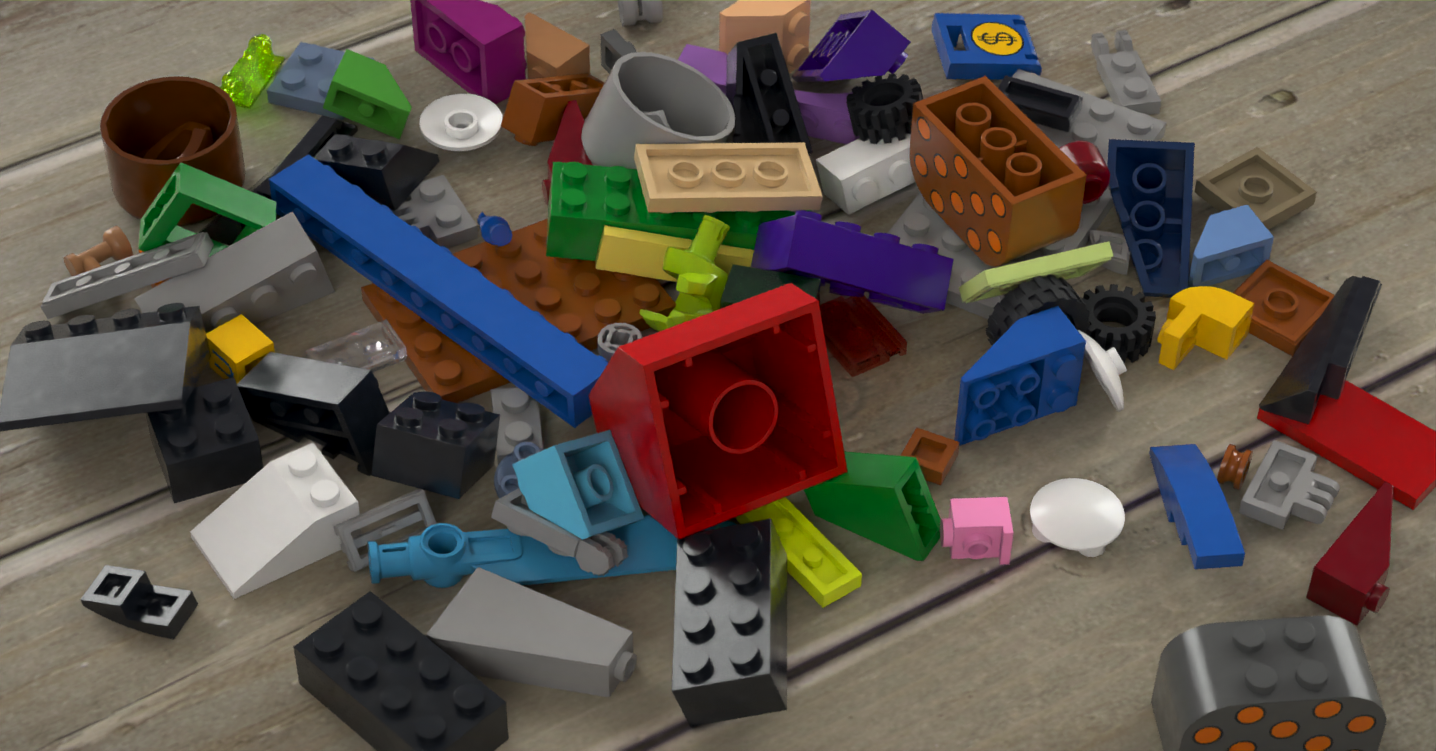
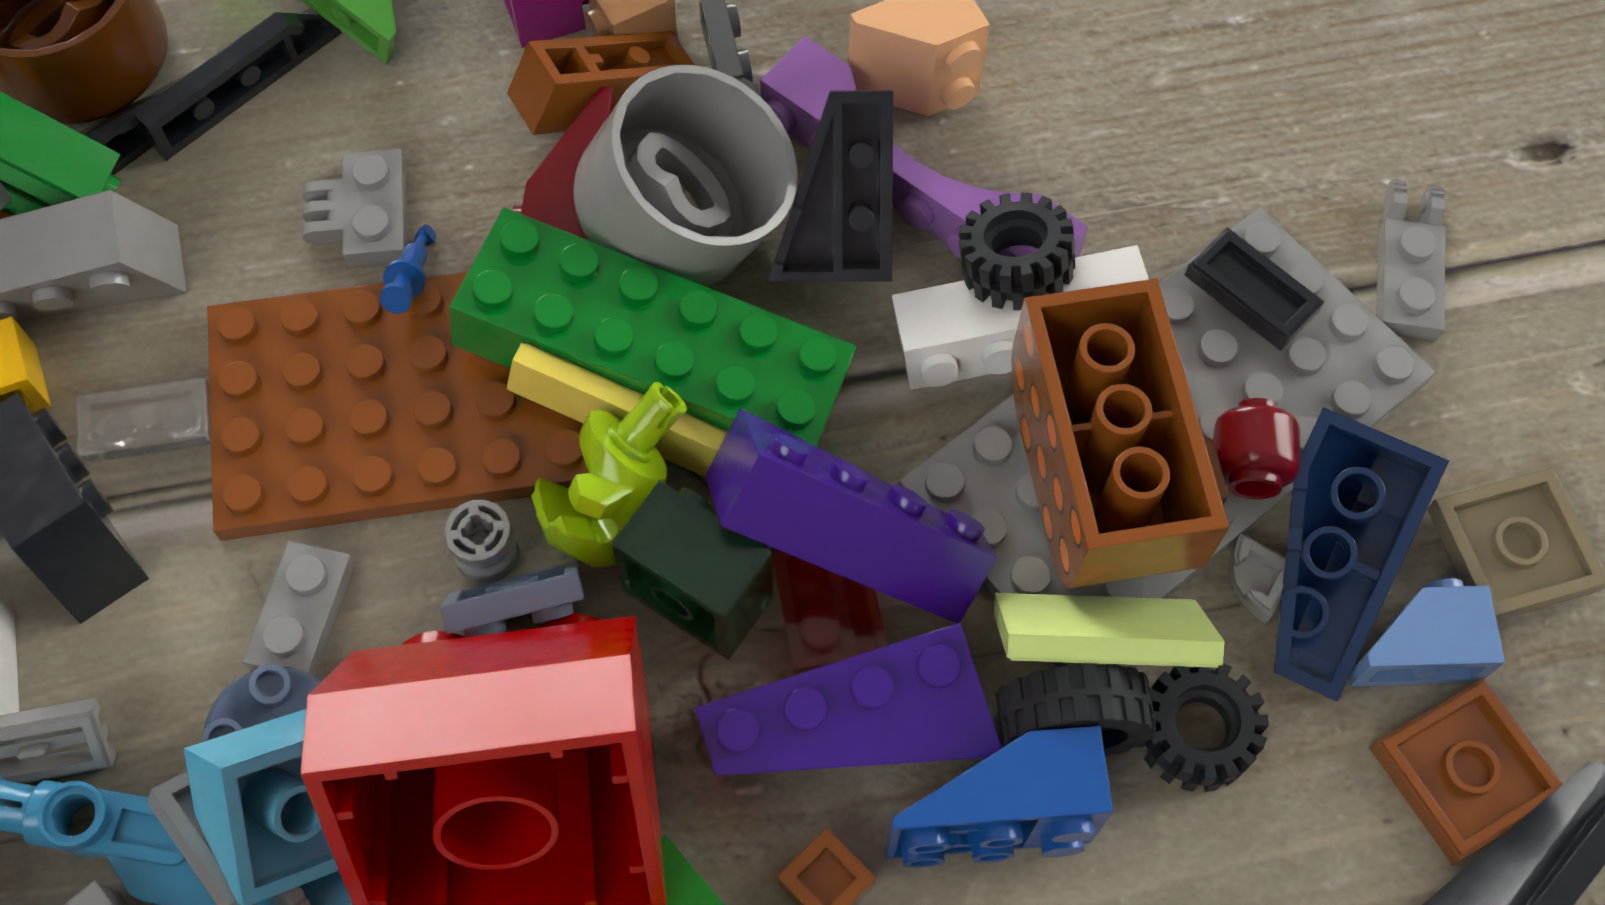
camera: 20 degrees right, 20 degrees up
blue brick [269,154,608,428] -> none
black slope [314,134,440,211] -> none
black brick [372,391,500,499] -> none
white dish [419,94,502,151] -> none
tan plate [634,142,823,213] -> none
dark purple slope [791,10,911,82] -> none
blue container [931,13,1042,80] -> none
white dish [1078,330,1127,412] -> none
yellow brick [1157,286,1255,370] -> none
none -> dark purple wedge [694,623,1002,775]

